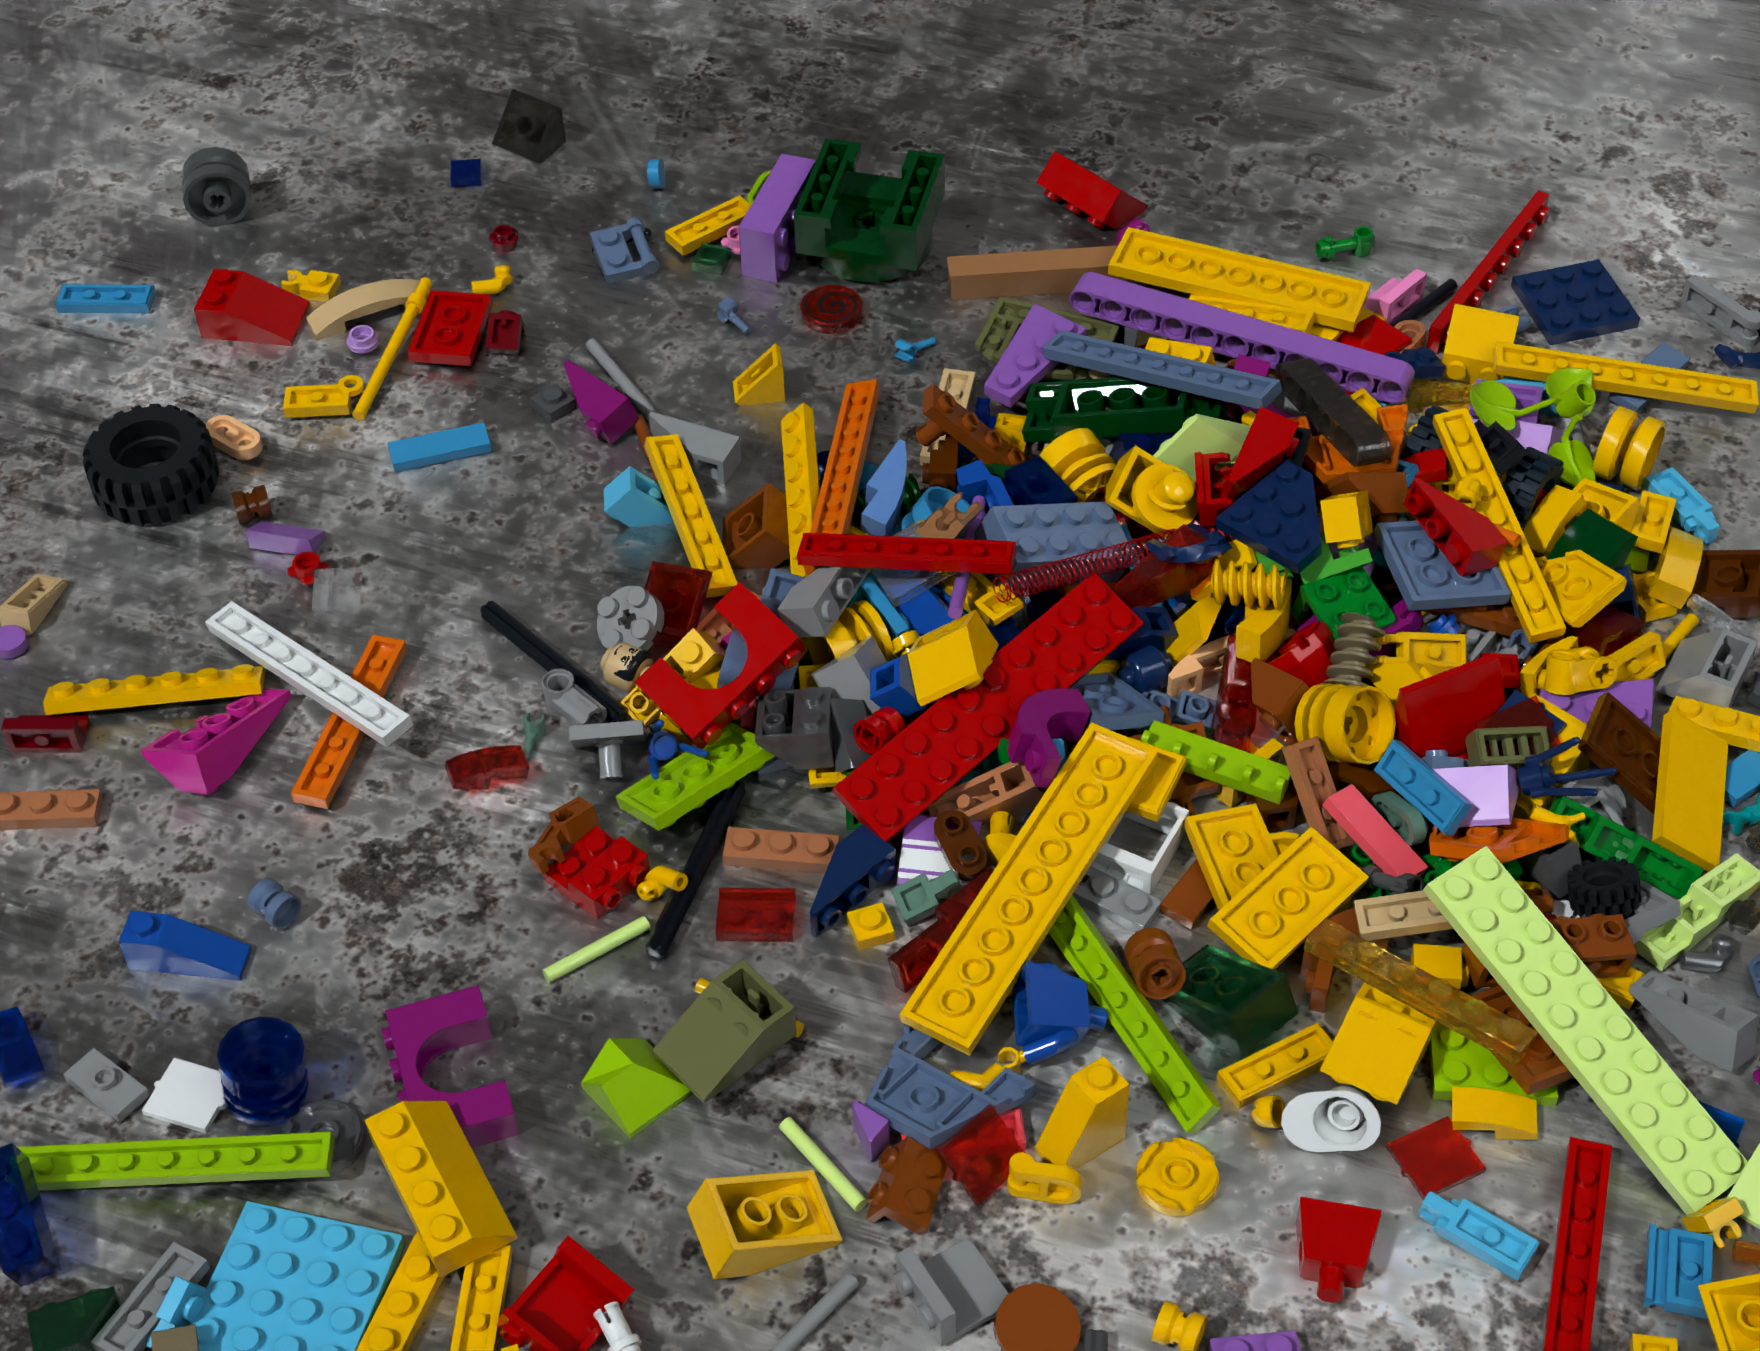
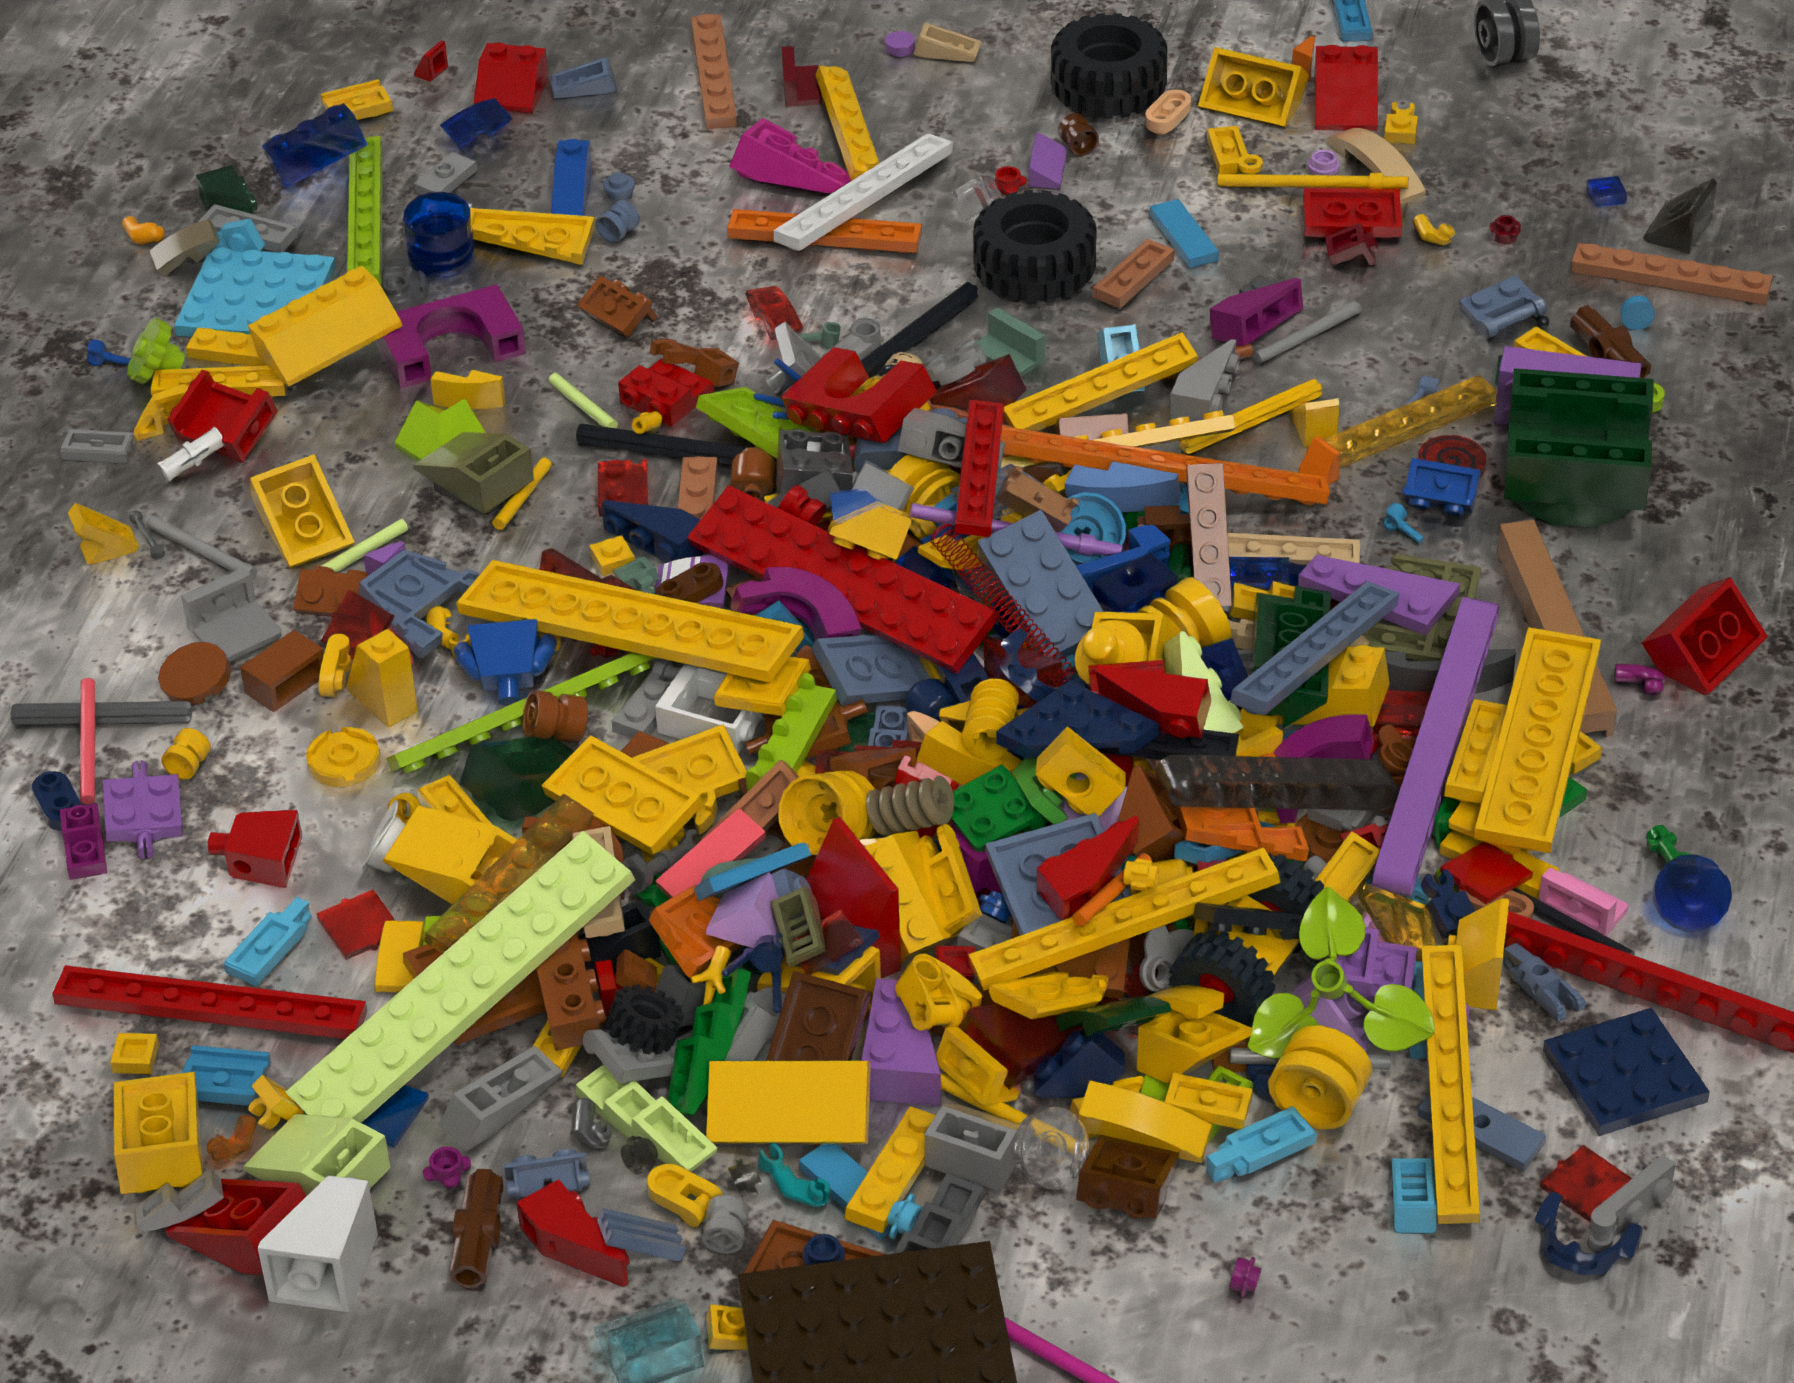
camera: 85 degrees right, 5 degrees down
none -> dark orange brick [240,630,324,712]
none -> yellow slope [430,370,506,409]
none -> yellow wing [463,208,595,265]
none -> dark orange bracket [577,275,658,338]
none -> sand blue plate [603,173,635,201]
none -> dark orange head [731,447,776,499]
none -> black tyre [973,190,1097,304]
none -> sand green panel [974,307,1045,379]
none -> nougat plate [1093,239,1175,309]
none -> yellow axle [1179,379,1322,455]
none -> yellow slope [1198,47,1309,127]
none -> orange slope [1292,36,1315,81]
none -> orange slope [1299,436,1340,485]
none -> clear yellow plate [1323,375,1497,469]
none -> medium azure slope [1392,1158,1437,1233]
none -> blue bracket [1402,458,1481,516]
none -> clear red piece [1539,1145,1633,1222]
none -> reddish brown piece [1570,305,1651,378]
none -> nougat plate [1571,243,1773,305]
none -> clear blue tile [1652,855,1732,932]

